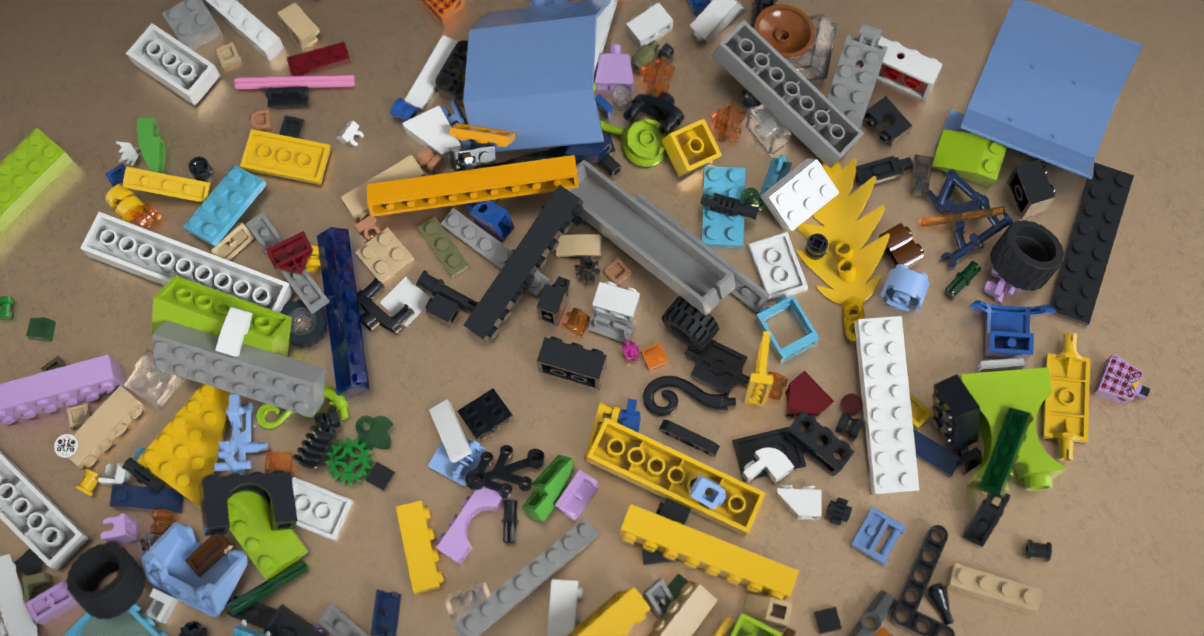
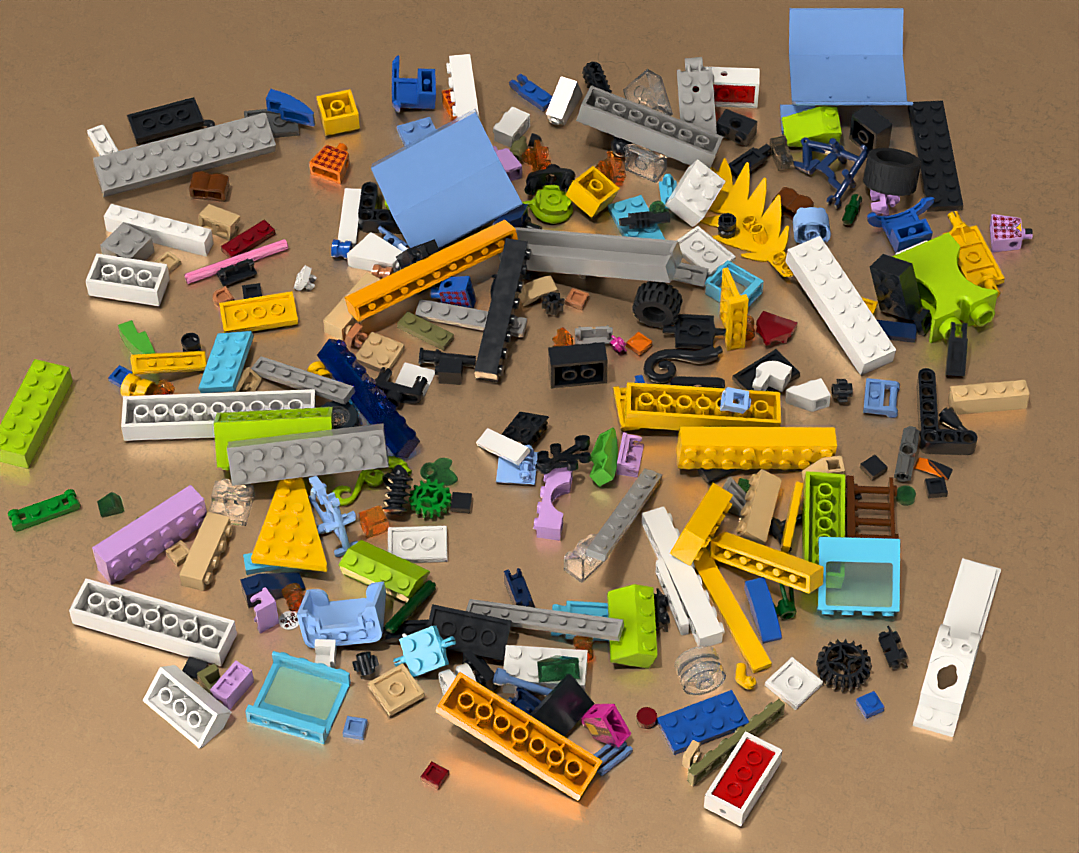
camera: 25 degrees left, 20 degrees down
white sticker [54,434,78,458] -> none
black tyre [66,543,145,619] -> none
yellow bush [74,468,103,497] -> none
white panel [97,462,132,487] -> none
white piece [116,141,141,166] -> none
black pin [122,457,166,494] -> none
reddish brown tile [185,535,233,577] -> none
black arch [199,470,298,536] -> none
white slope [215,307,253,357] -> none
dark red slope [265,231,313,275] -> none
yellow brick [396,500,444,595] -> none
light orange plate [450,123,516,147] -> none
black axle [501,499,519,544] -> none
black hinge [537,276,570,326] -> none
white brick [592,281,640,323] -> none
clear wheel [612,84,632,111] -> none
dark orange dish [754,4,815,59] -> none
black brick [782,411,855,476] -> none
black wheel [835,412,863,440] -> none
dark red tile [840,393,862,416] -> none
clear orange bar [920,206,1005,227] -> none
dark green hinge [979,408,1034,499] -> none
black bush [1025,539,1052,562] -> none

